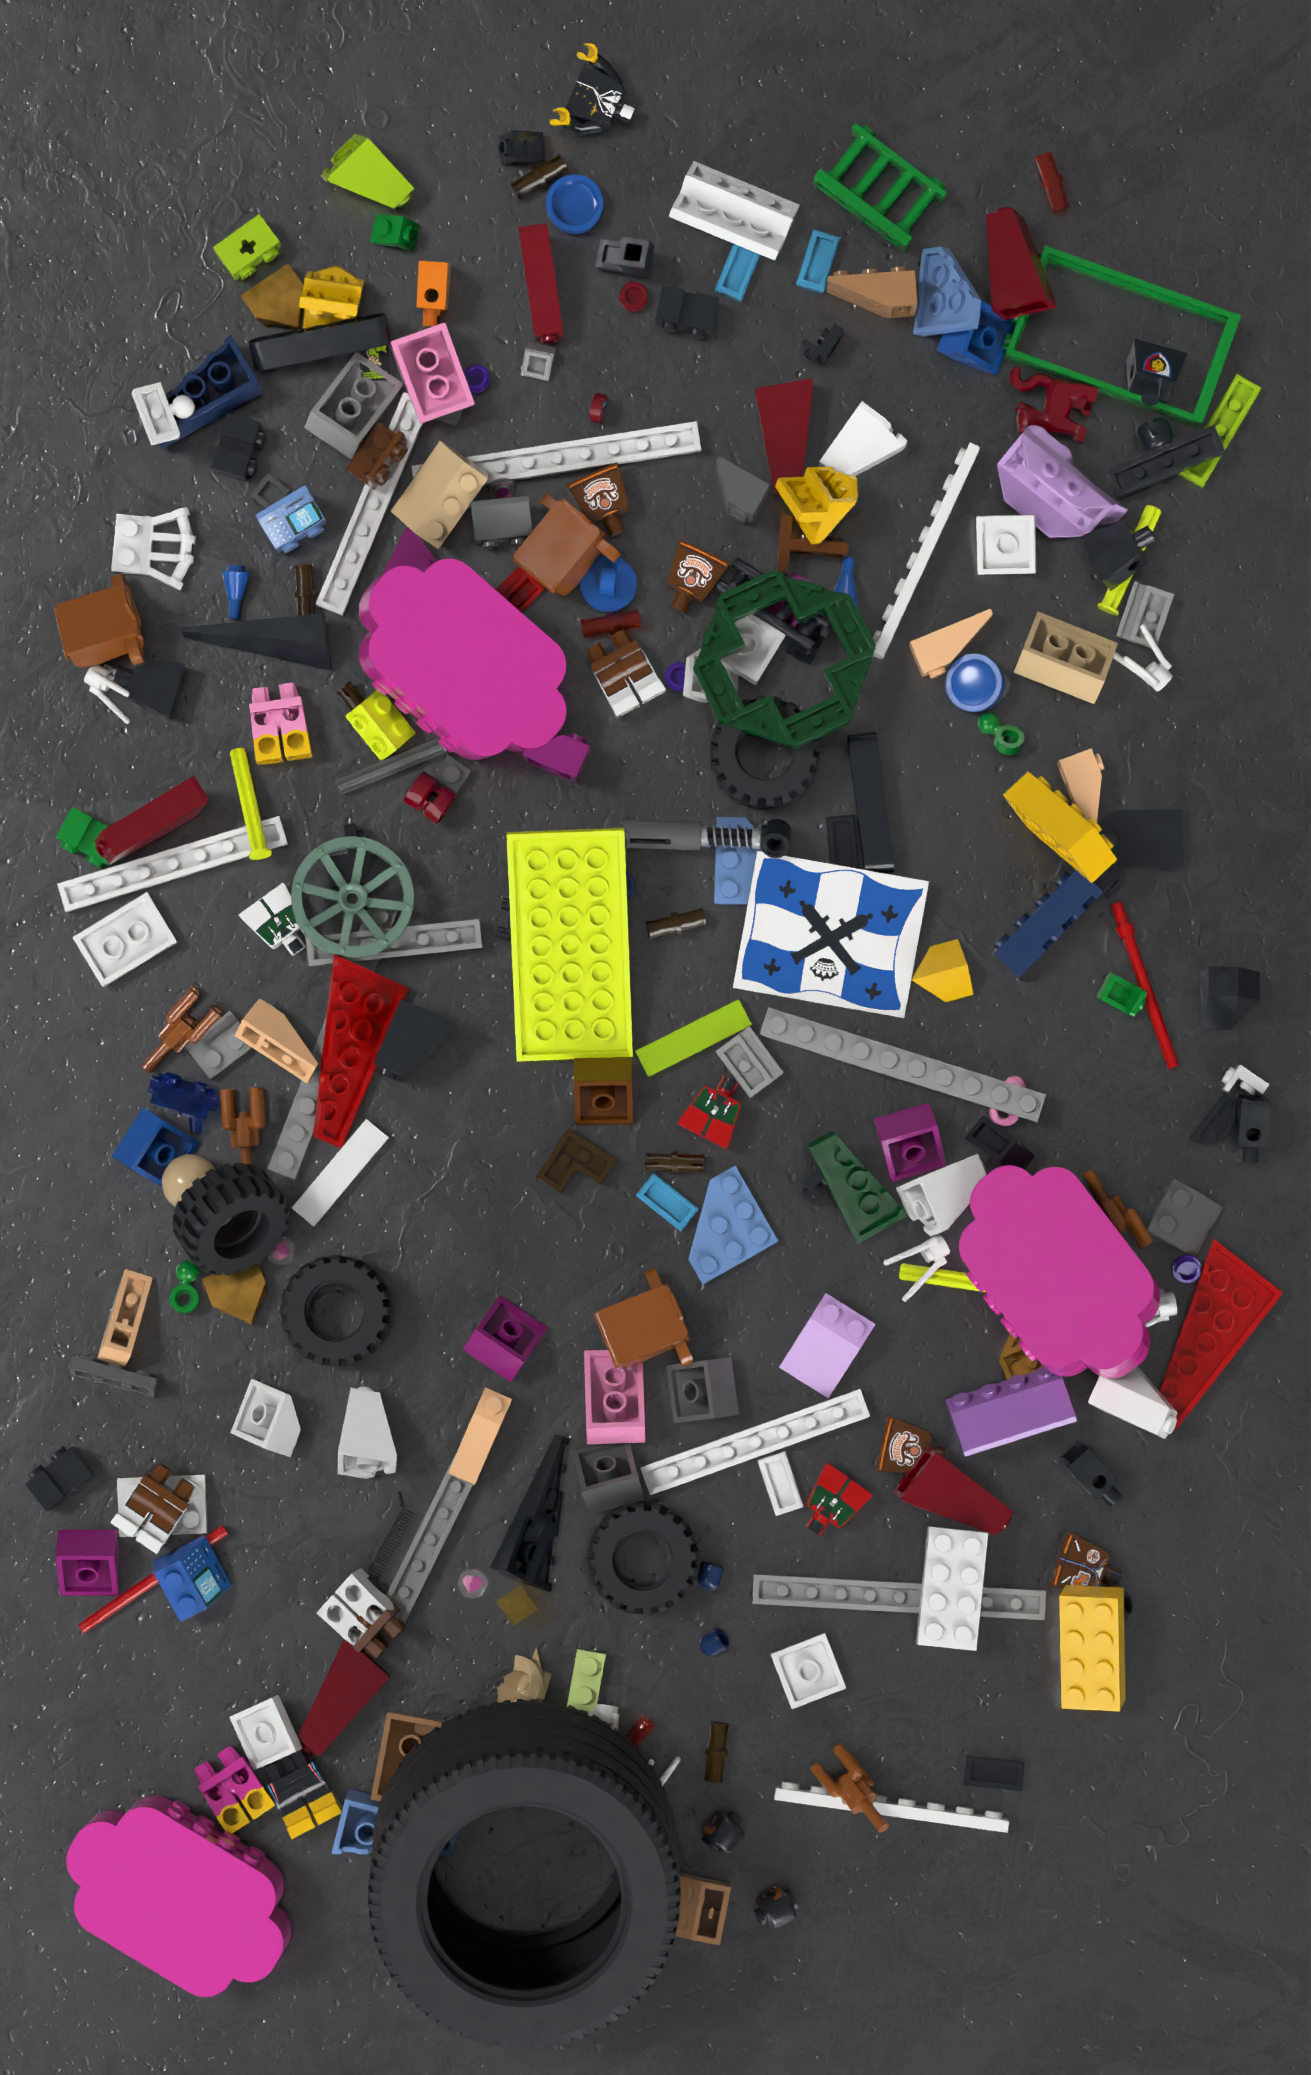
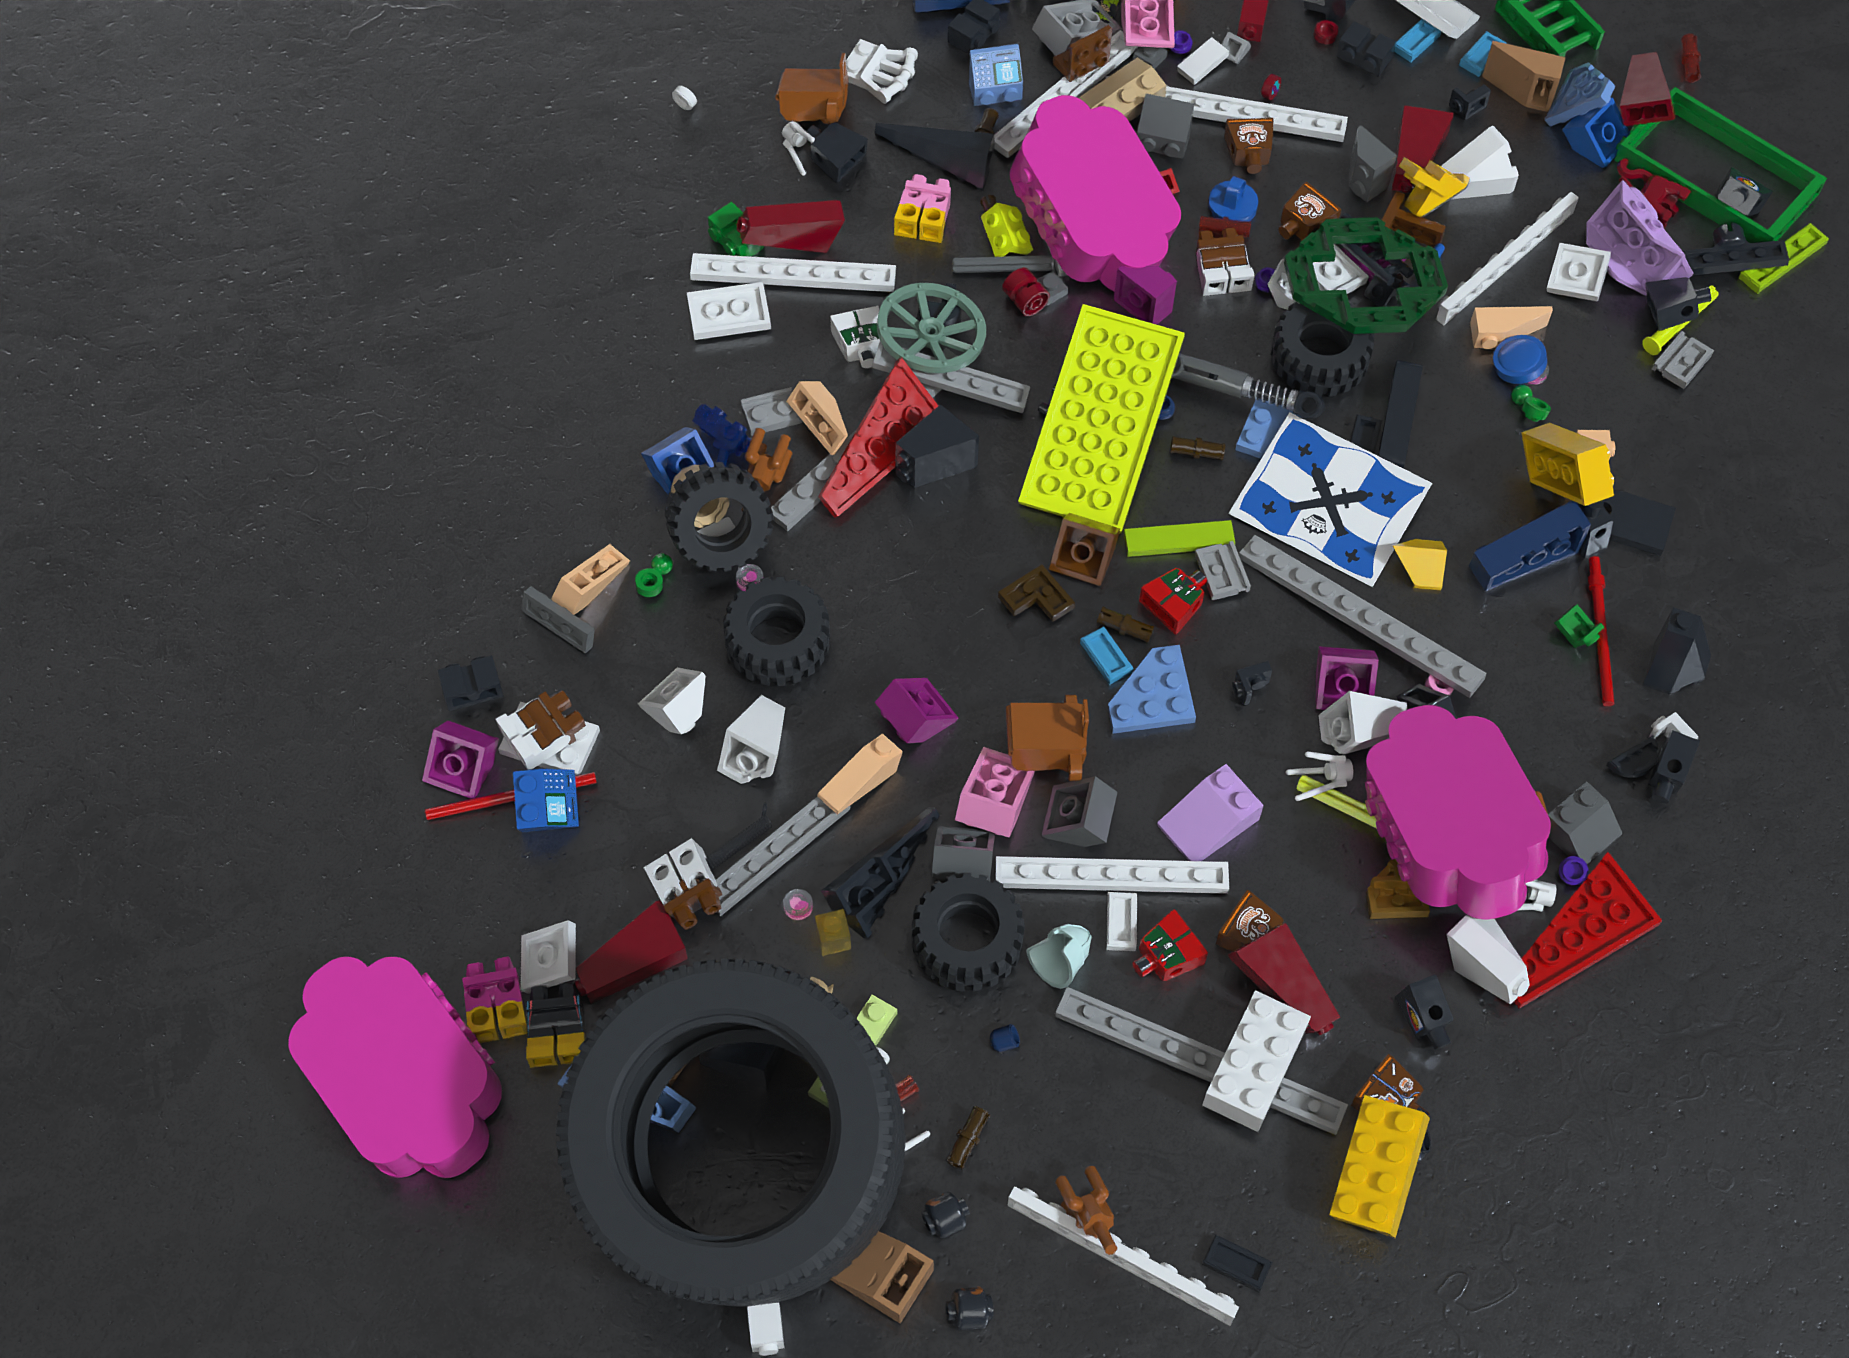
camera: 15 degrees right, 25 degrees down
dark orange plant [141,985,223,1073] -> none
pearl gold slope [202,1264,268,1326] -> none
blue cone [222,565,250,619] -> none
neon yellow axle [230,748,272,860] -> none
white tile [292,1119,389,1227] -> none
dark orange piece [512,493,621,596] -> none
dark blue piece [697,1561,724,1590] -> none
white plate [771,1633,846,1709] -> none
dark green wing [807,1131,908,1243] -> none
medium lavender slope [945,1366,1077,1457] -> none
tan slope [1014,611,1118,704] -> none
white plant [1113,624,1173,692] -> none
none -> light aqua helmet [1026,924,1092,989]
none -> white tile [1177,37,1229,85]

